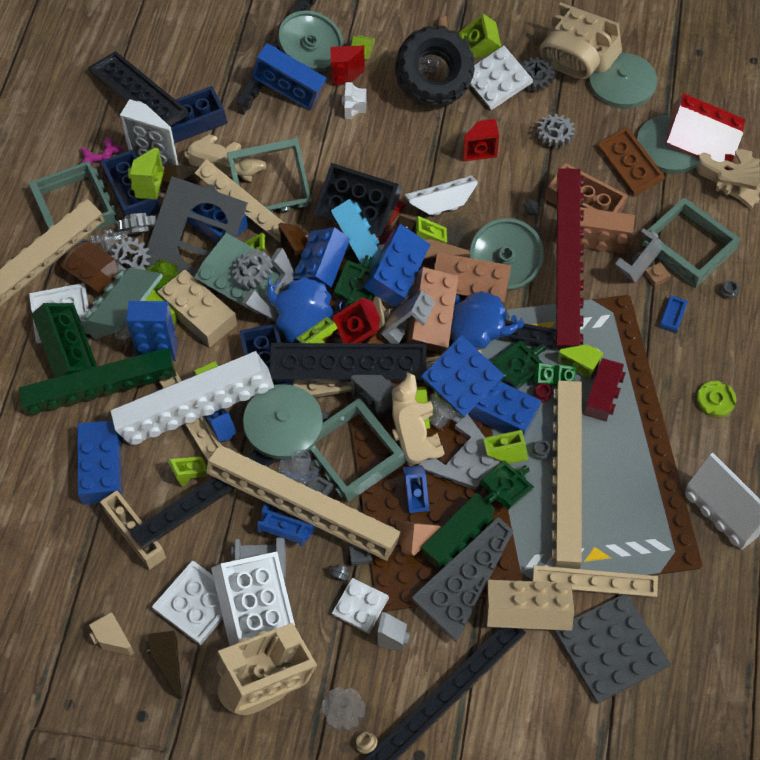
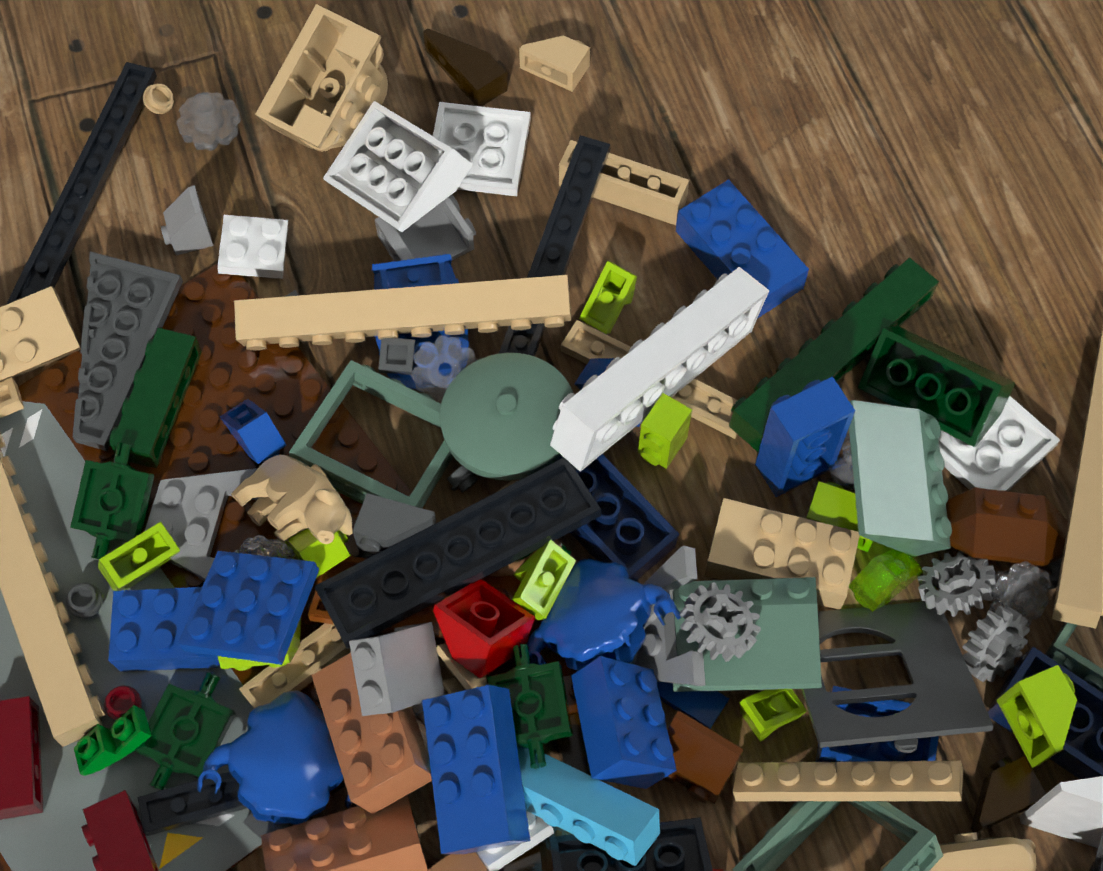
camera: 150 degrees right, 5 degrees up
dark grey plate [330,564,350,581] -> none
nougat slope [395,520,441,556] -> none
lime slope [557,344,604,379] -> none

